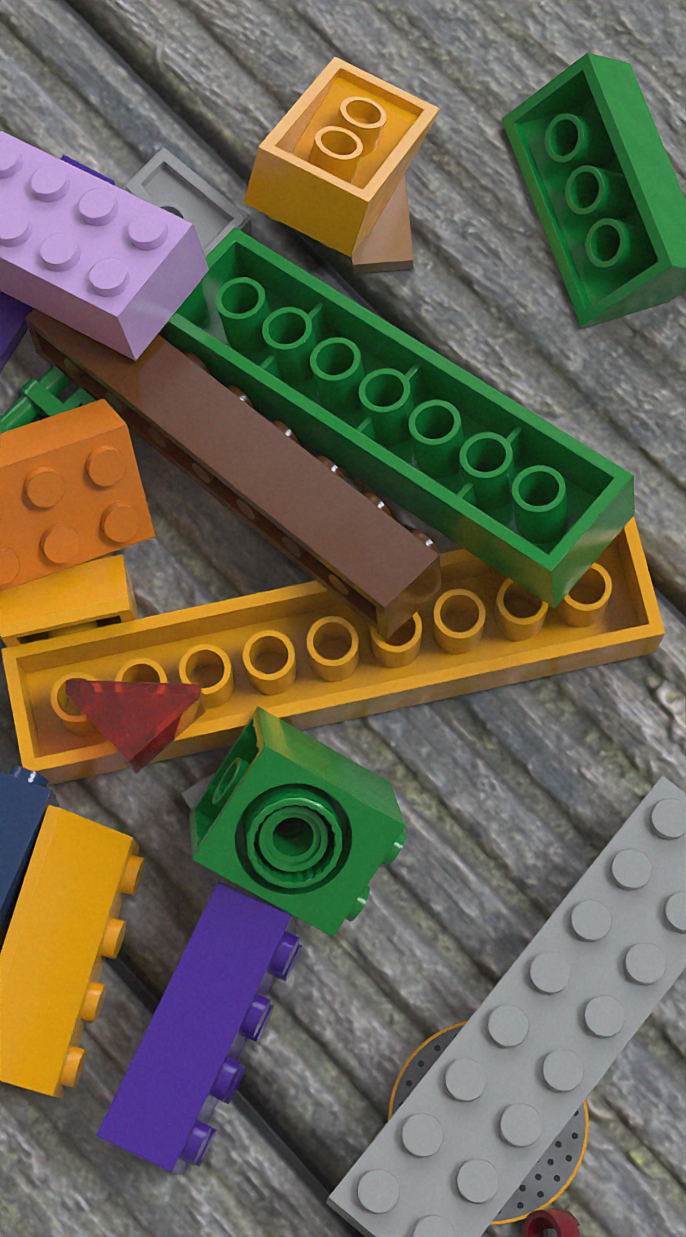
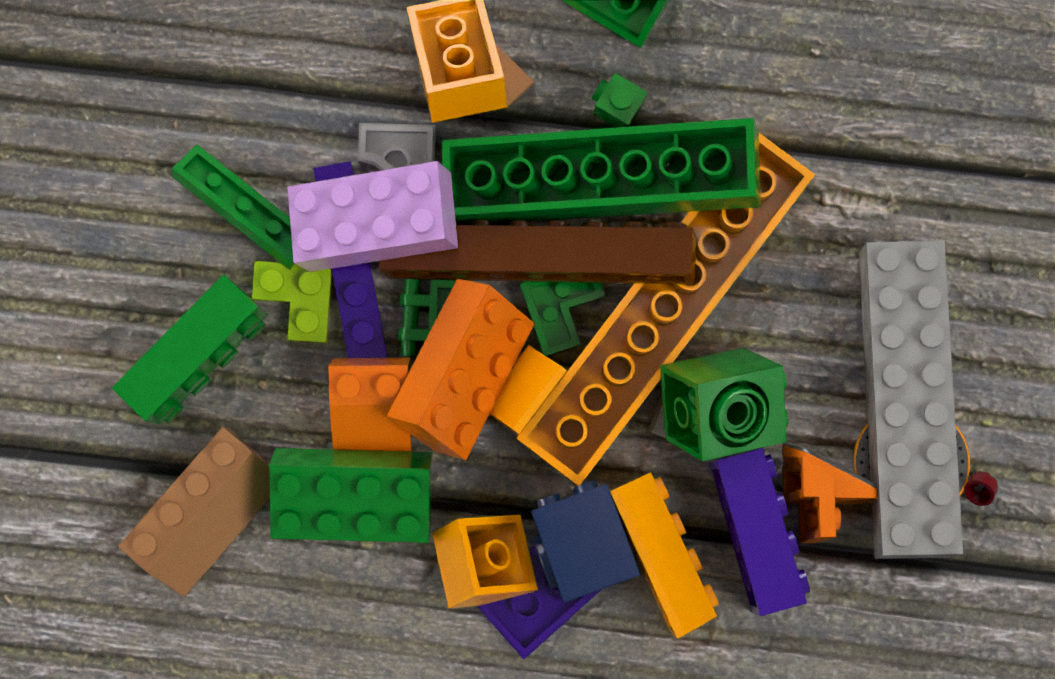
camera: 45 degrees left, 10 degrees up
clear red slope [65,680,206,774] -> none
none -> green plate [520,282,605,357]
none -> green brick [592,73,648,128]
none -> orange piece [782,442,878,543]

